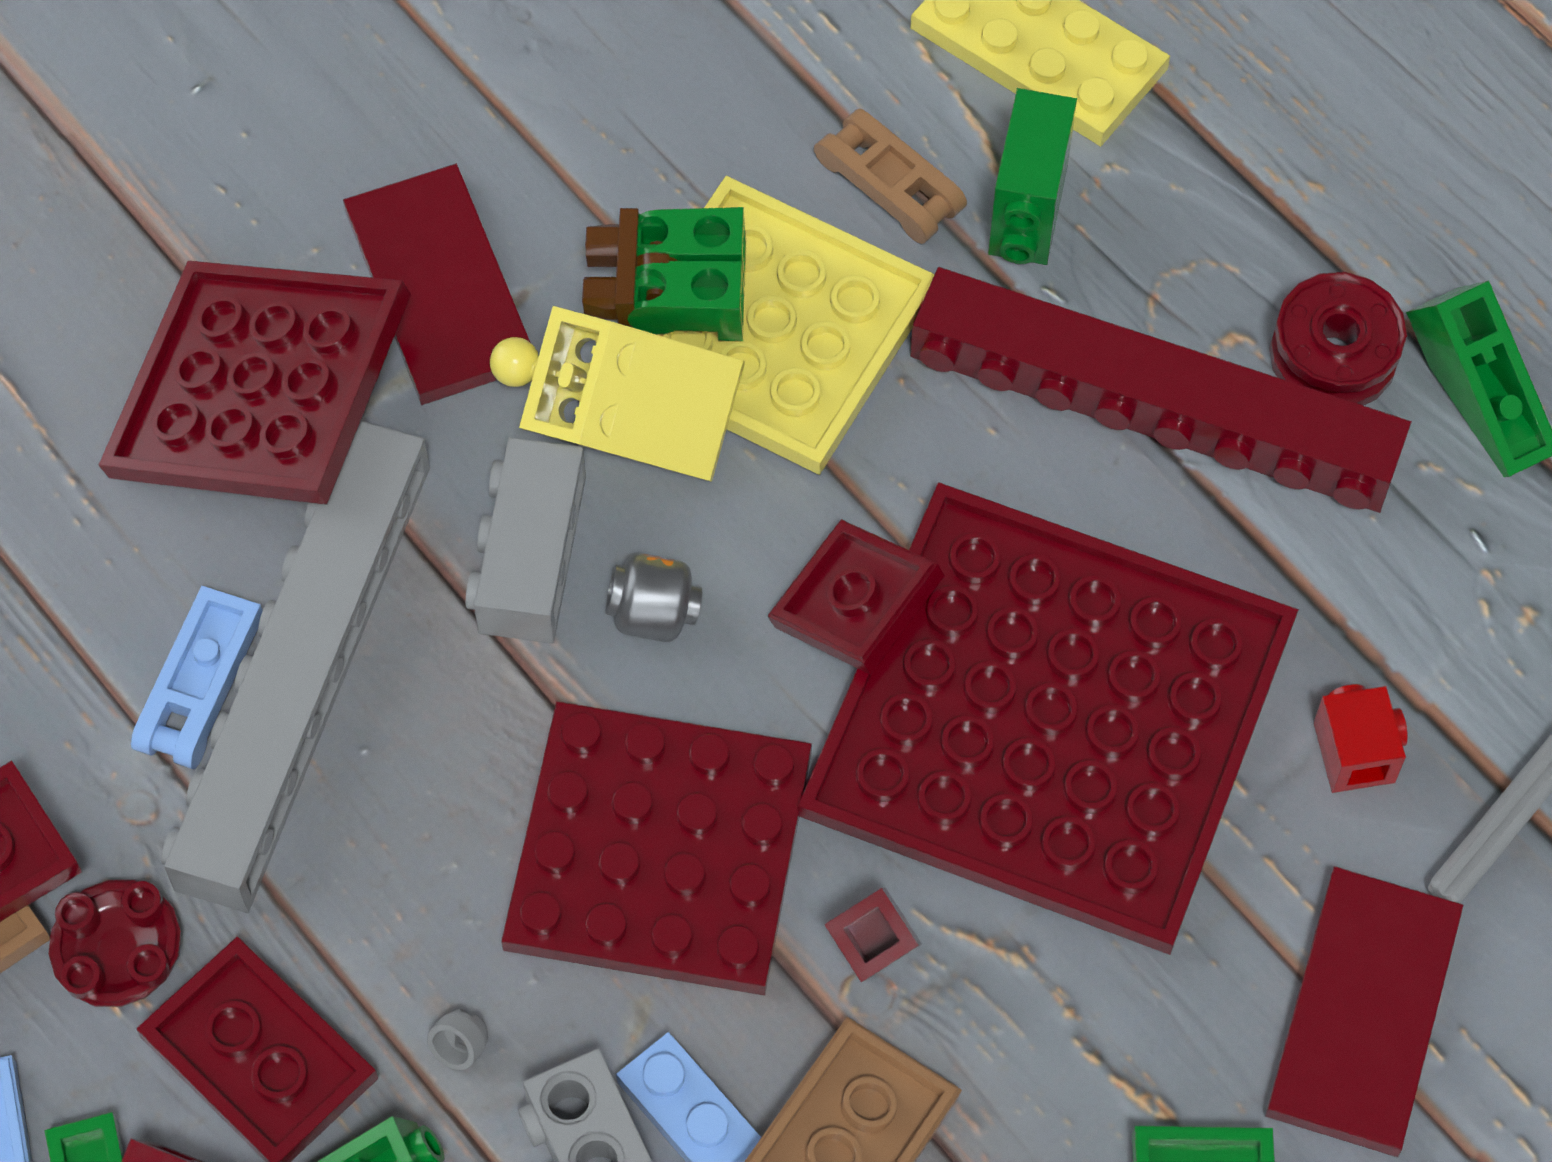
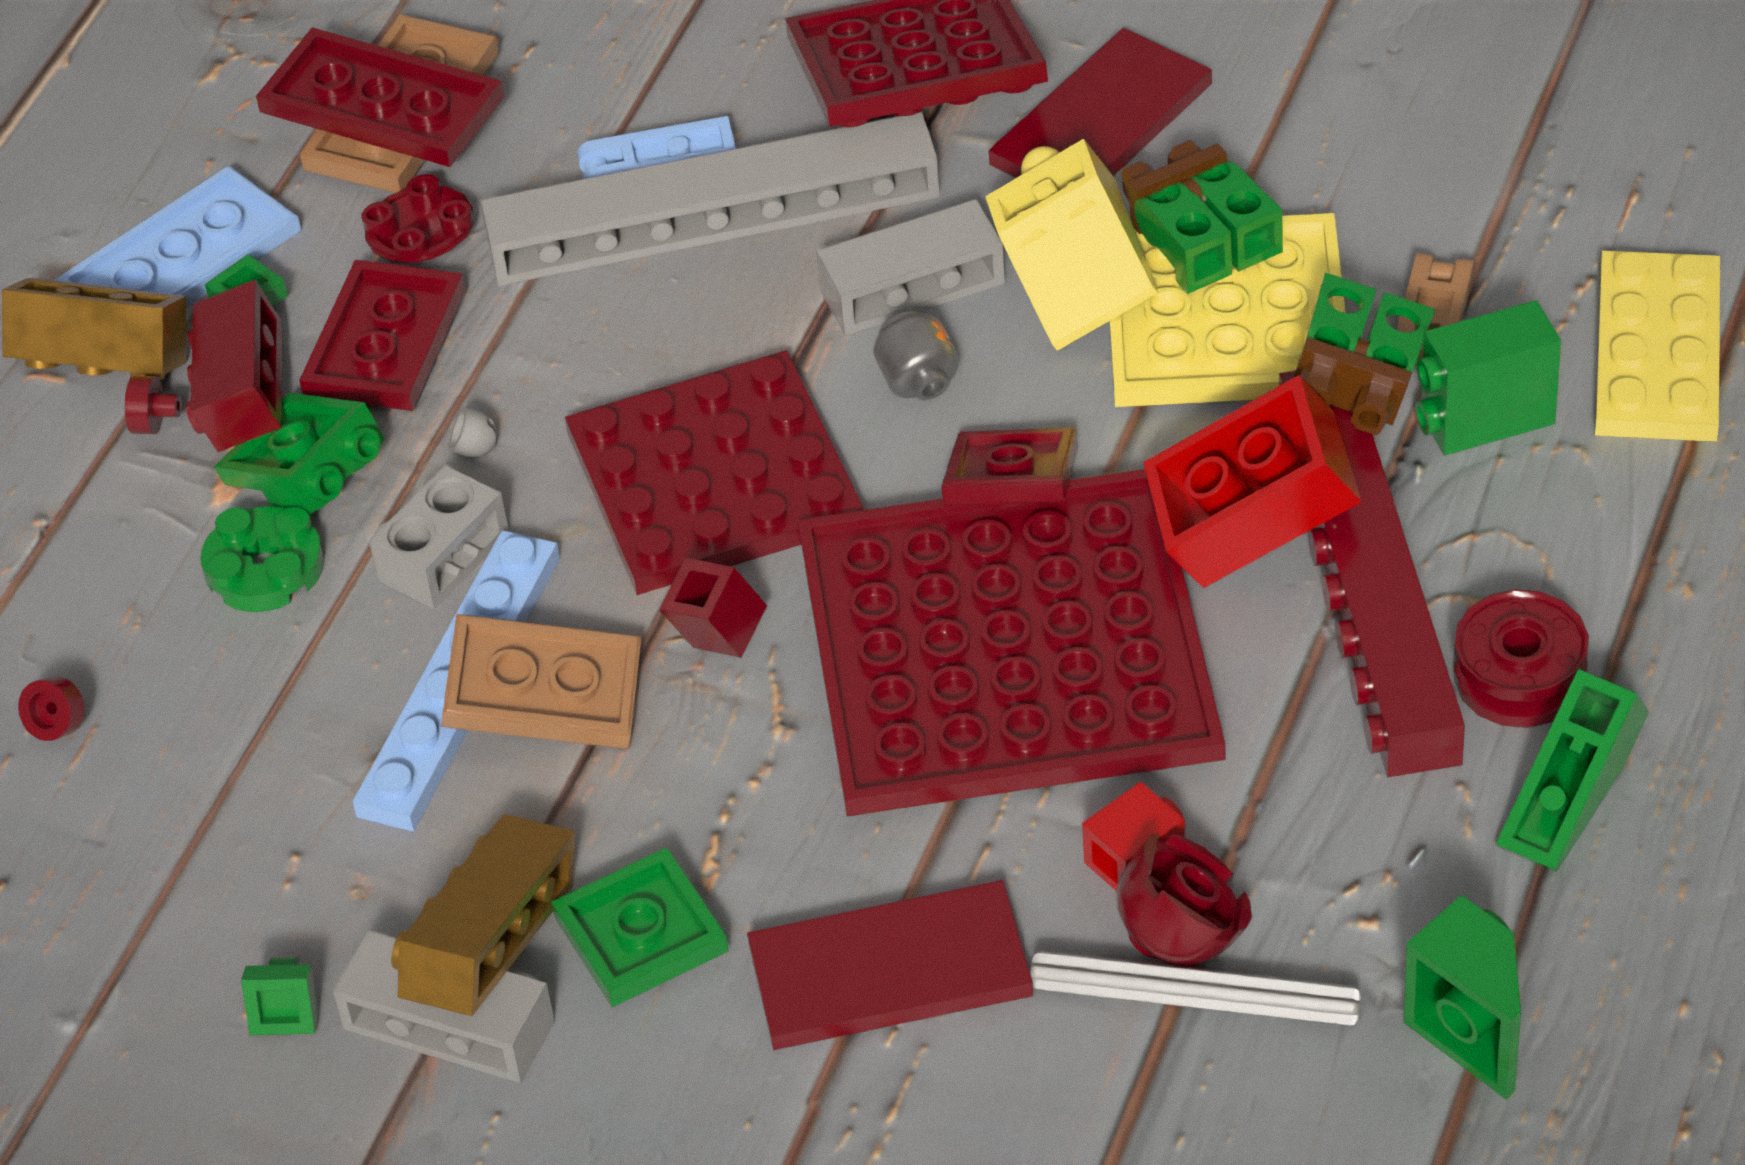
camera: 65 degrees right, 15 degrees down
none -> dark red cylinder [1116,834,1252,966]
none -> red brick [1143,375,1362,588]
none -> hips [1293,272,1435,435]

